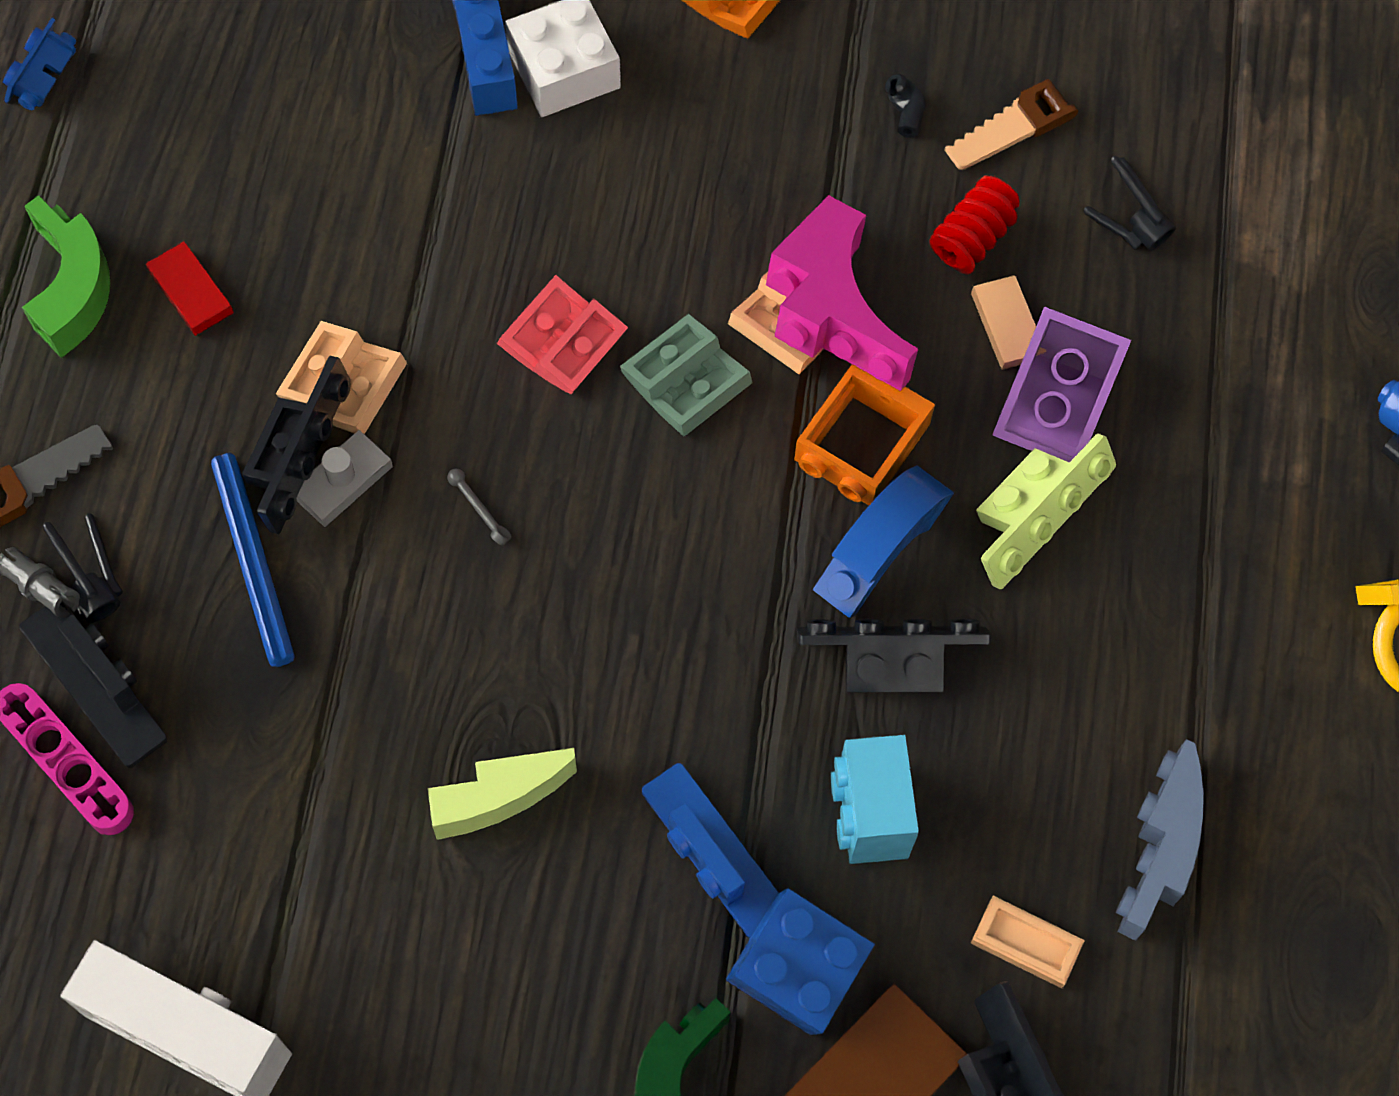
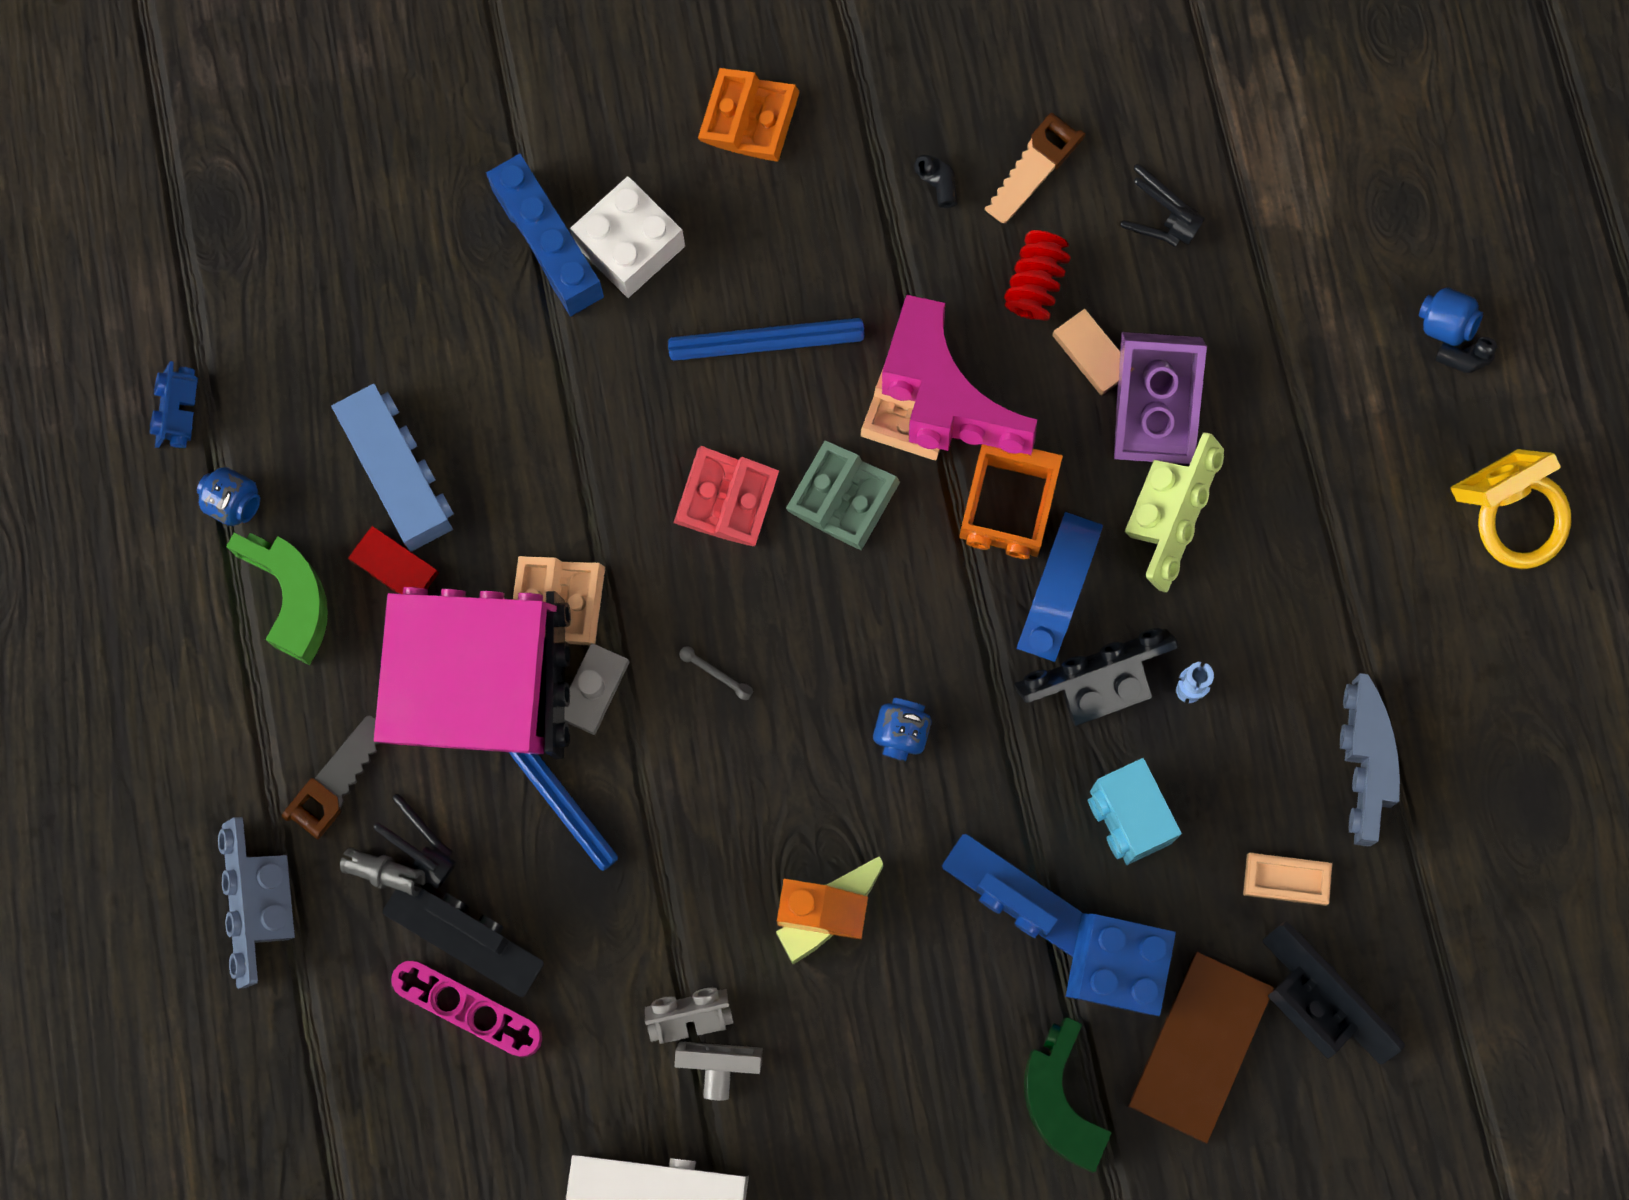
camera: 15 degrees left, 10 degrees up
none -> blue head [197,467,260,527]
none -> medium blue brick [331,384,454,552]
none -> dark pink panel [374,587,557,754]
none -> light grey hinge [645,987,734,1044]
none -> blue axle [668,318,865,361]
none -> light grey tile [675,1041,763,1101]
none -> orange slope [777,879,868,939]
none -> blue head [873,698,932,761]
none -> light blue pin [1176,662,1214,703]

